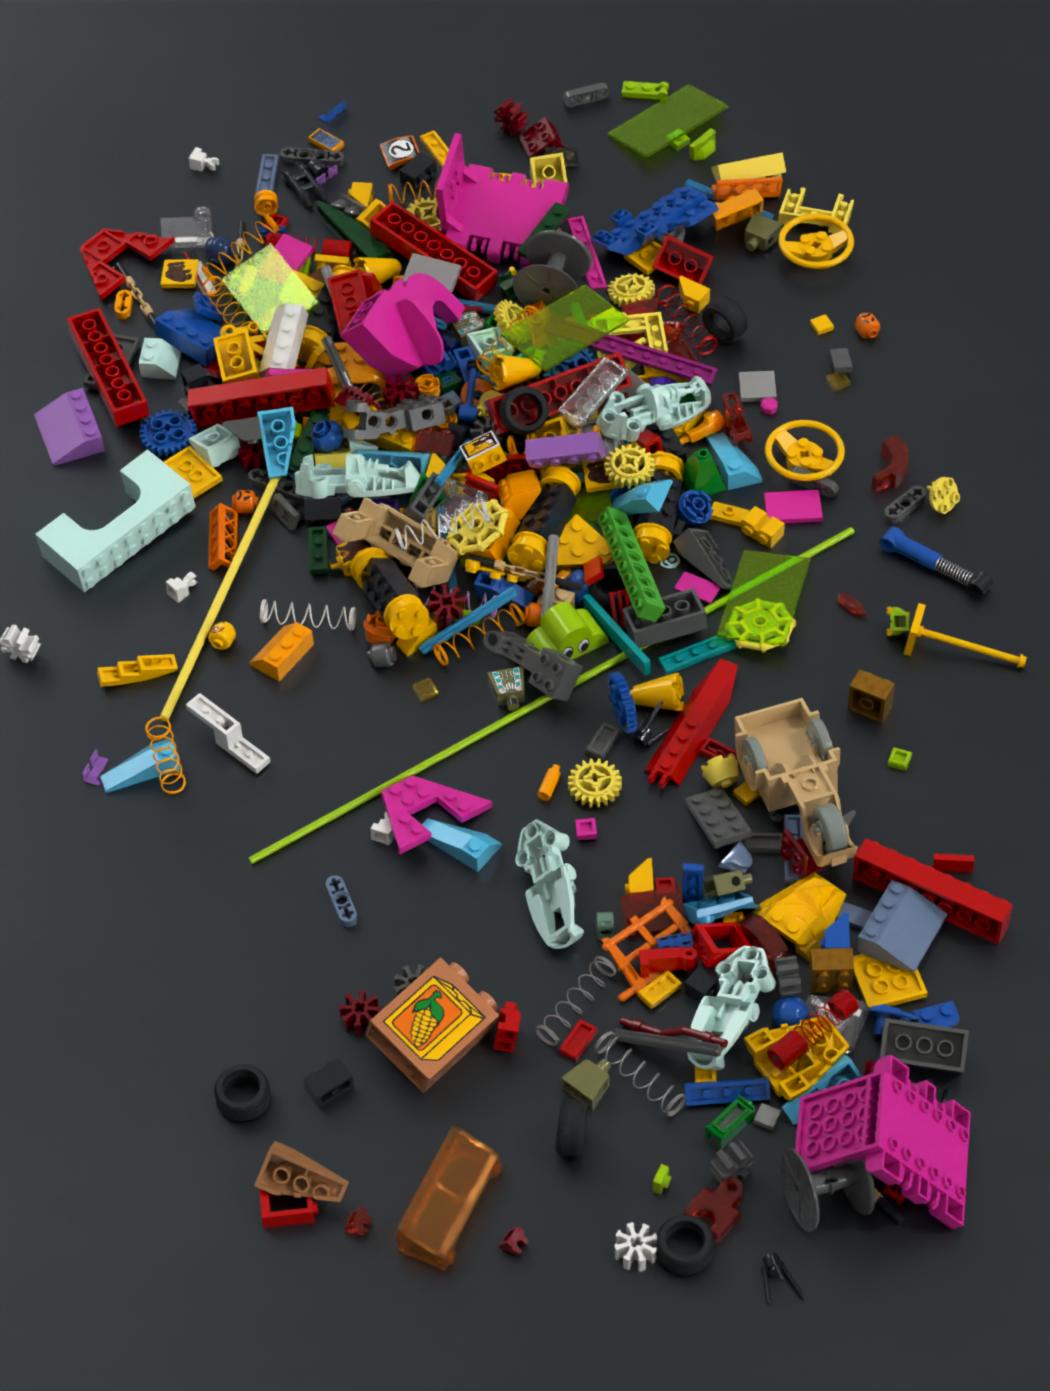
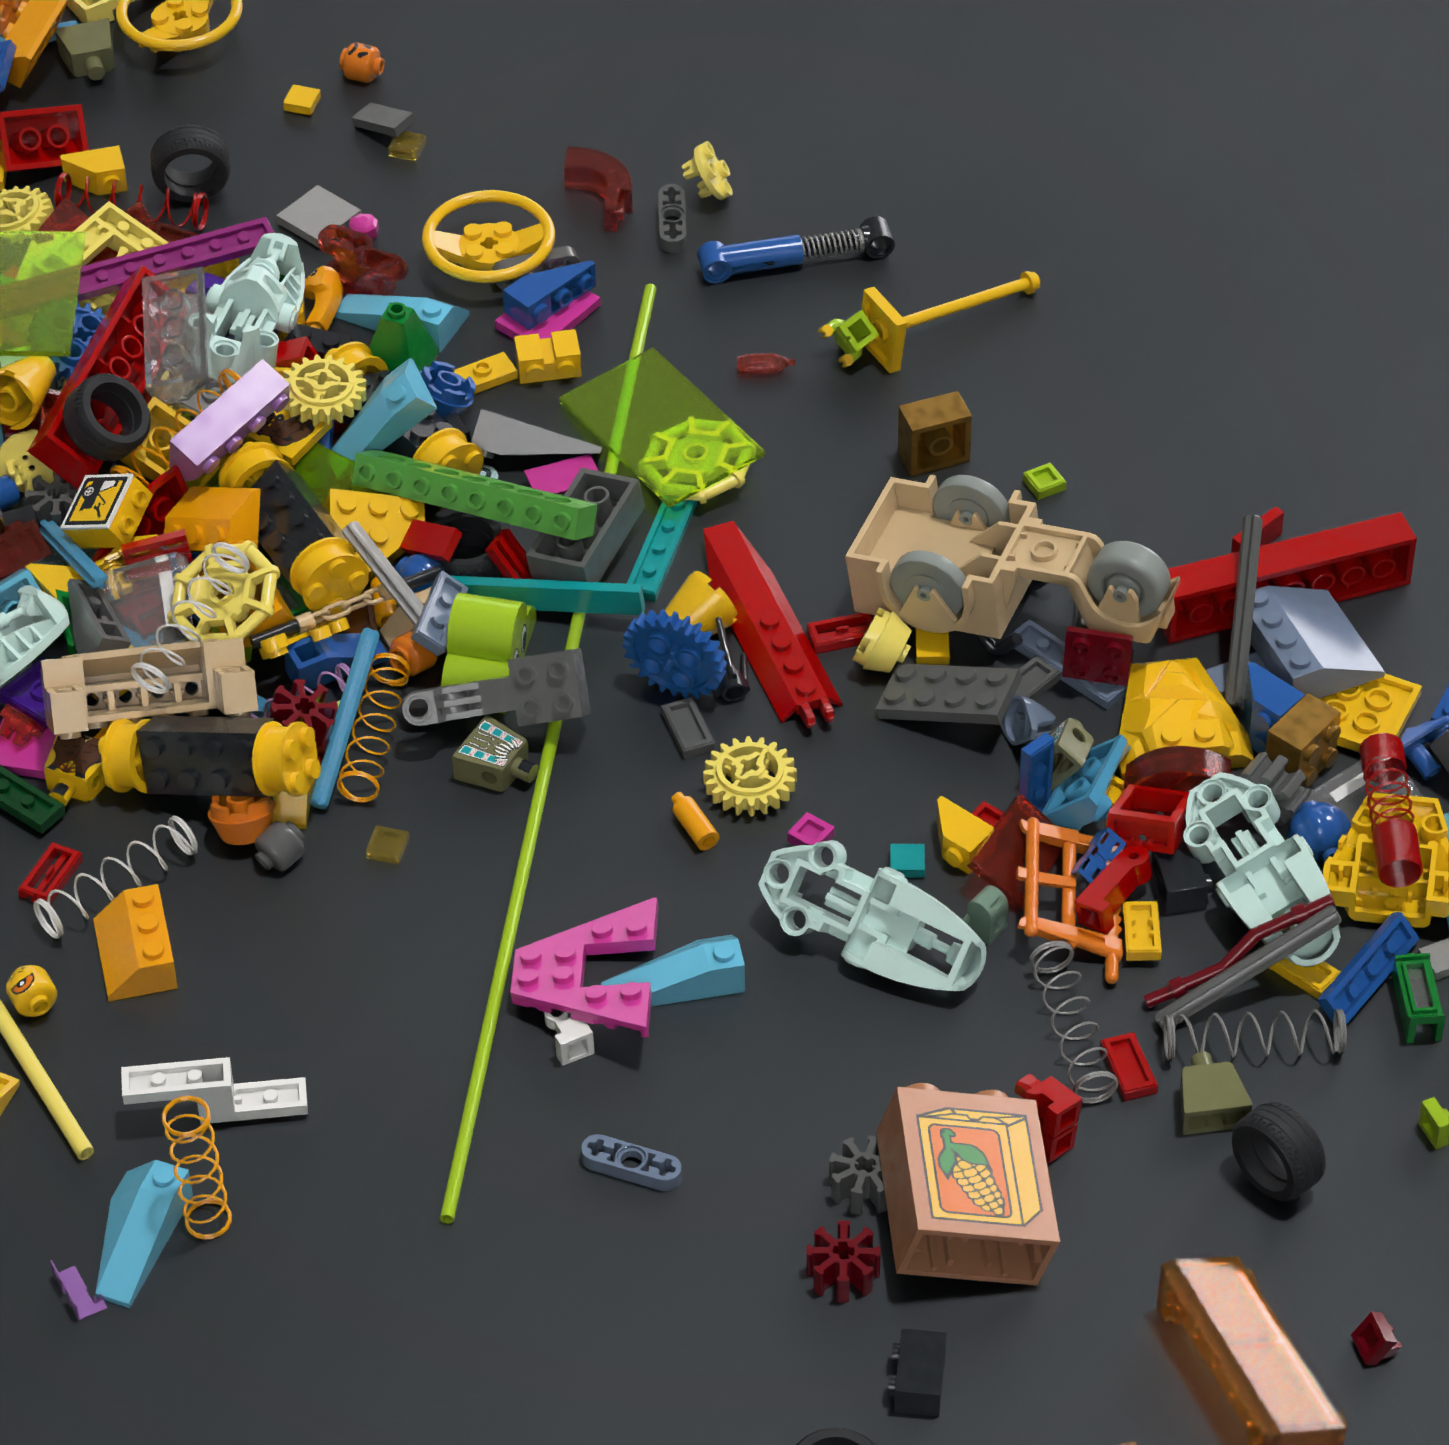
camera: 50 degrees left, 5 degrees down
none -> red tile [18,842,83,905]
none -> sand blue tile [411,571,469,656]
none -> blue slope [503,260,596,330]
none -> teal tile [890,844,925,878]
none -> dark grey axle [1225,515,1263,707]

